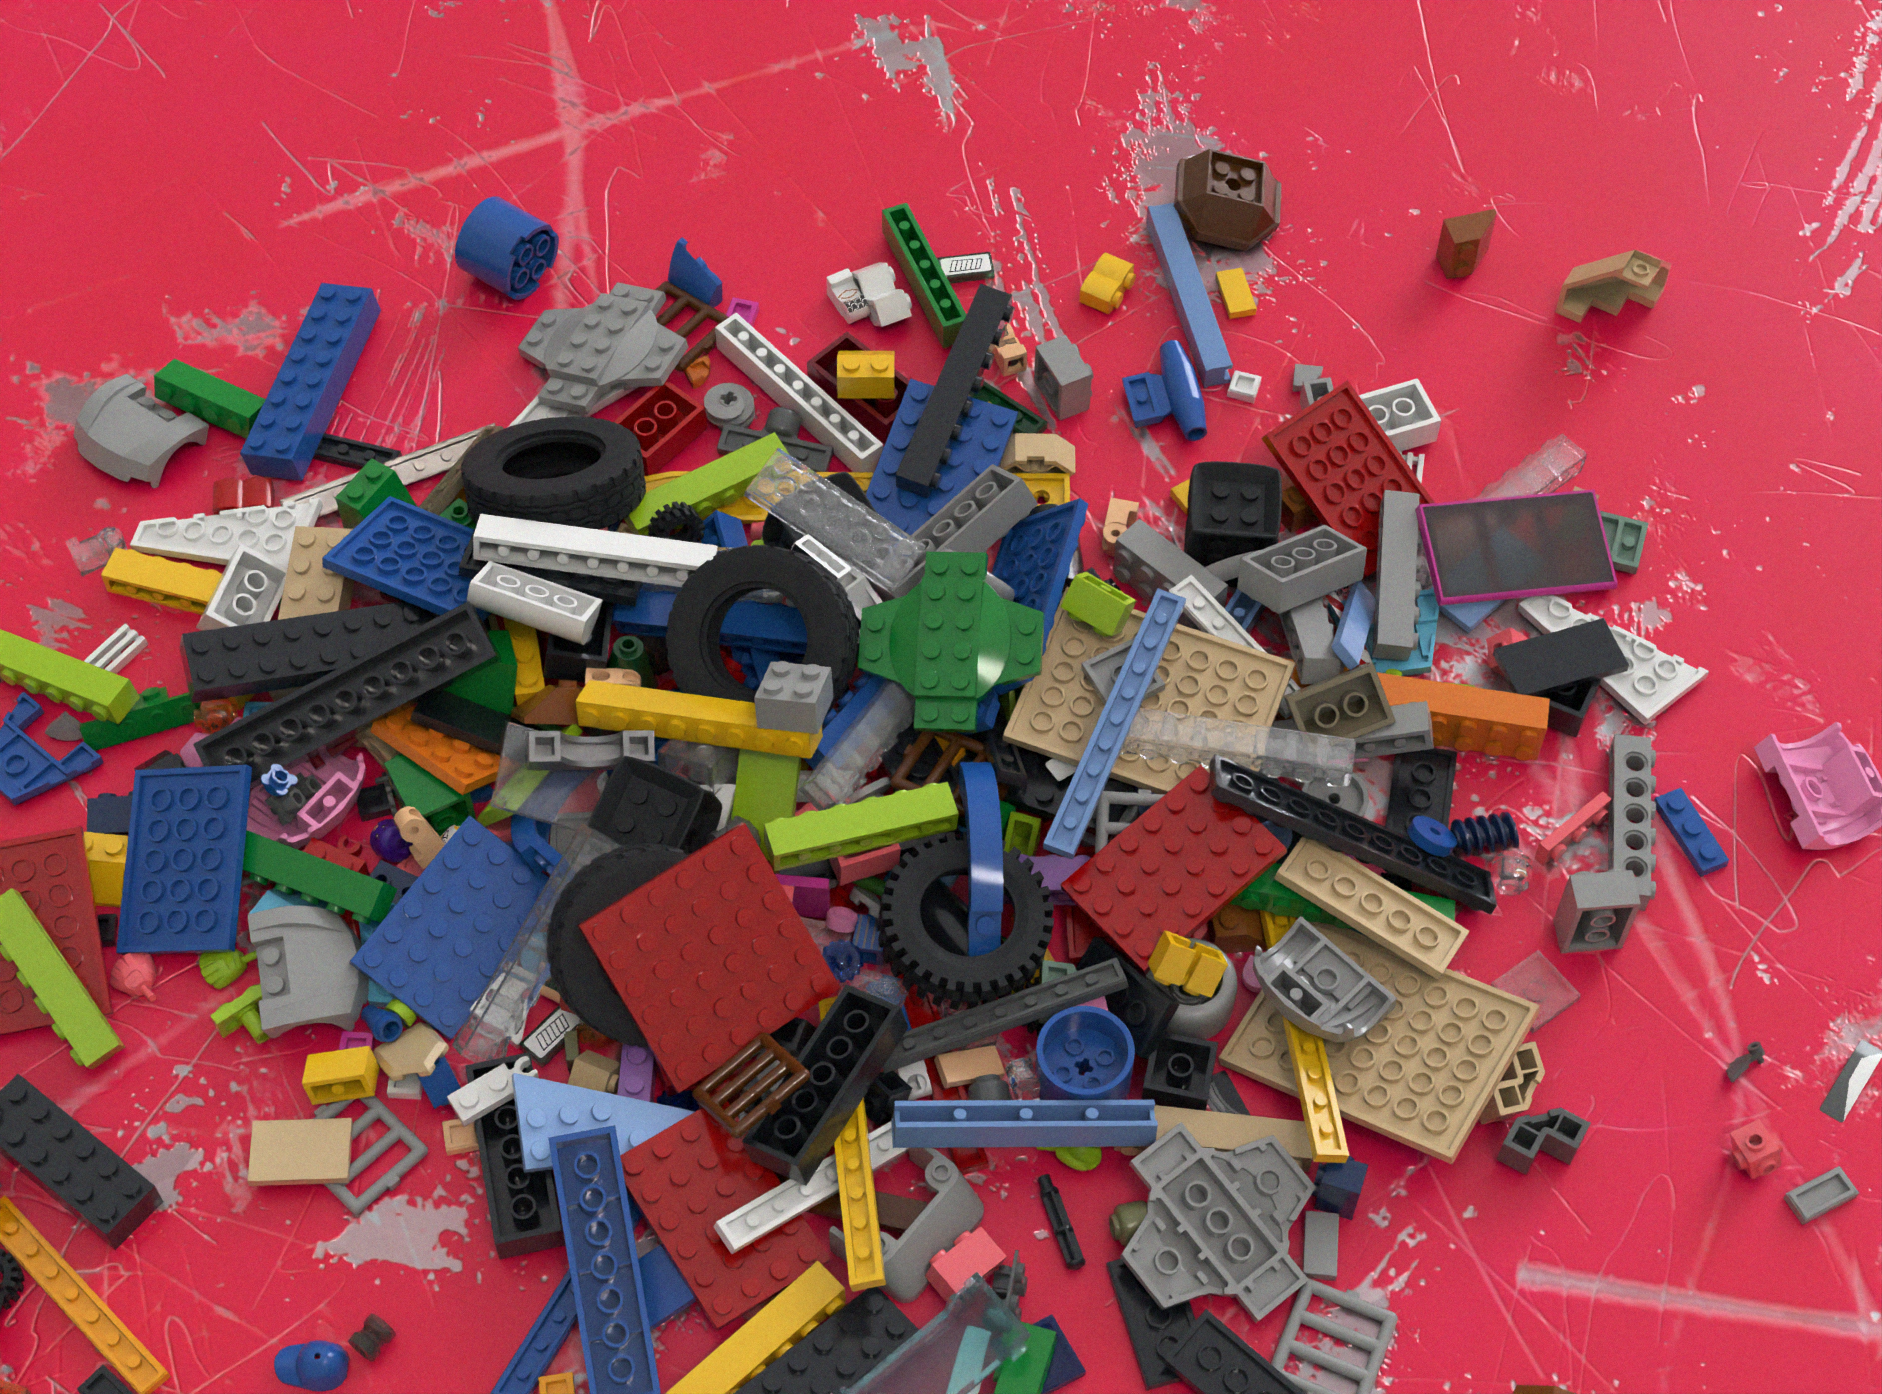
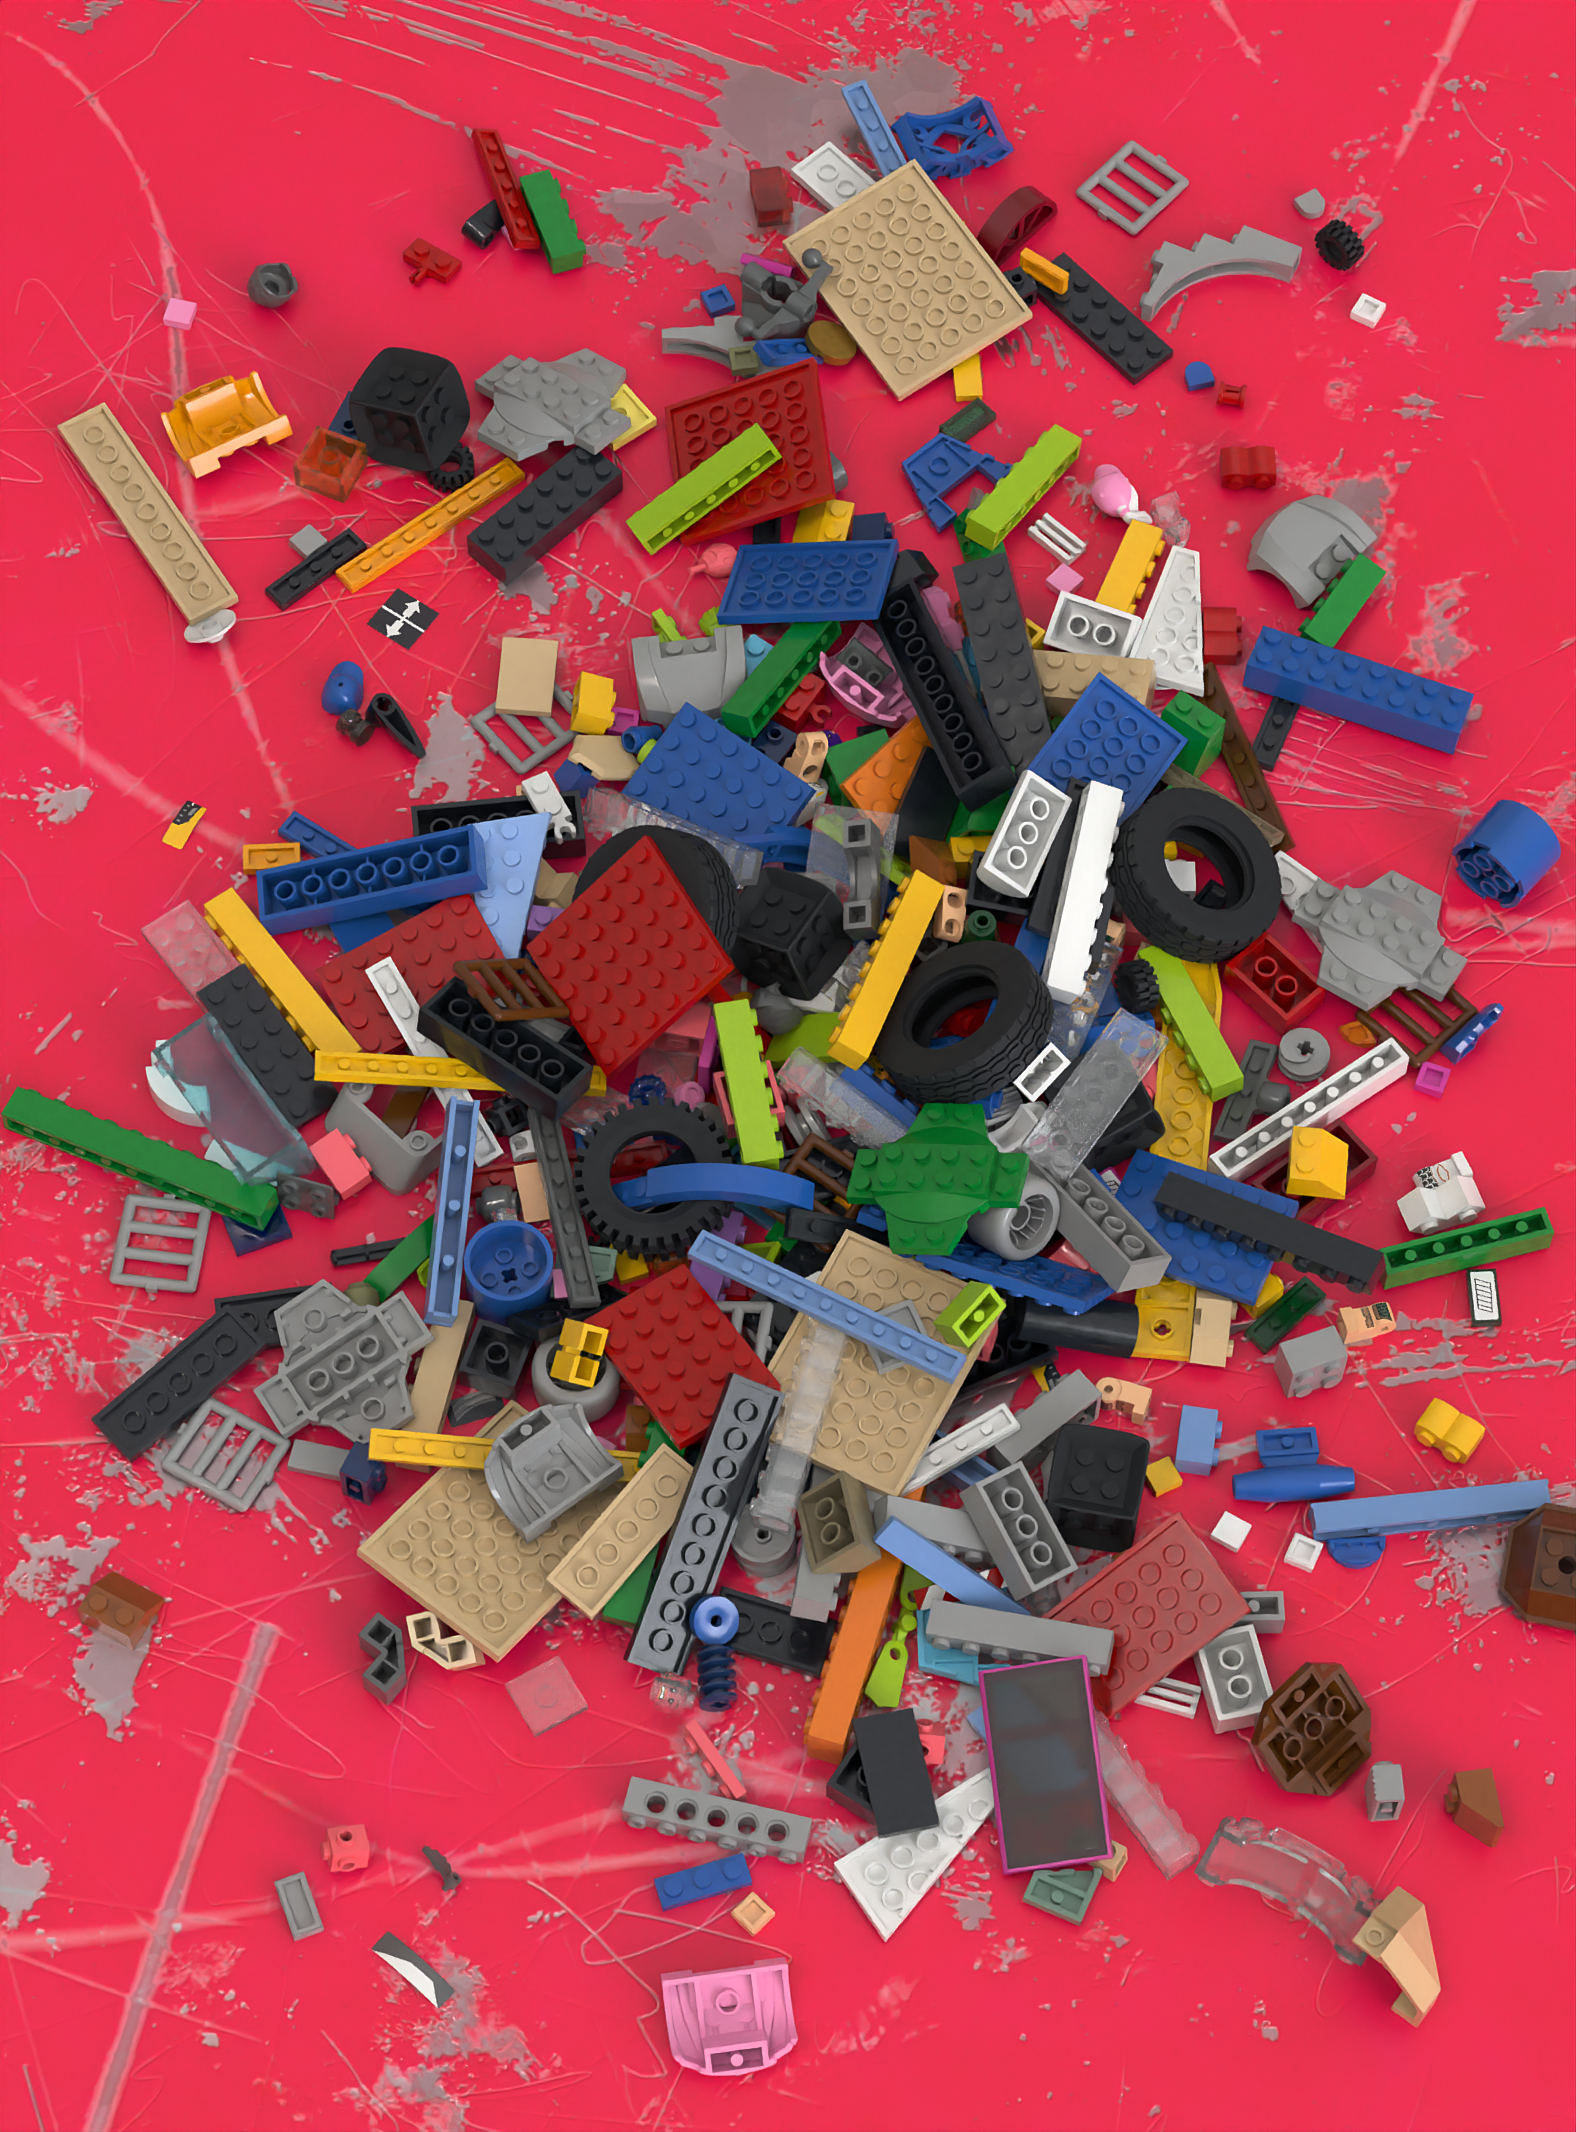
camera: 95 degrees right, 5 degrees up
plate [260,764,297,796] -> none
light grey brick [754,661,834,734] -> none
yellow tile [1215,268,1257,319] -> none
light grey tile [1293,364,1323,392] -> none
brick [1553,869,1641,953] -> none
none -> green slope [362,1214,434,1304]
none -> black piece [365,693,426,759]
none -> black sticker [367,588,439,650]
none -> light nougat tile [731,1892,775,1937]
none -> bright pink tile [1045,563,1084,596]
none -> bright pink hair [1091,464,1152,525]
none -> medium blue brick [1174,1405,1223,1476]
none -> clear windscreen [1194,1816,1383,1966]
none -> white tile [1210,1511,1252,1553]
none -> red brick [1219,446,1277,490]
none -> reddish brown piece [1250,1662,1371,1796]
none -> blue tile [1325,1536,1386,1569]
none -> light grey brick [1364,1761,1405,1822]

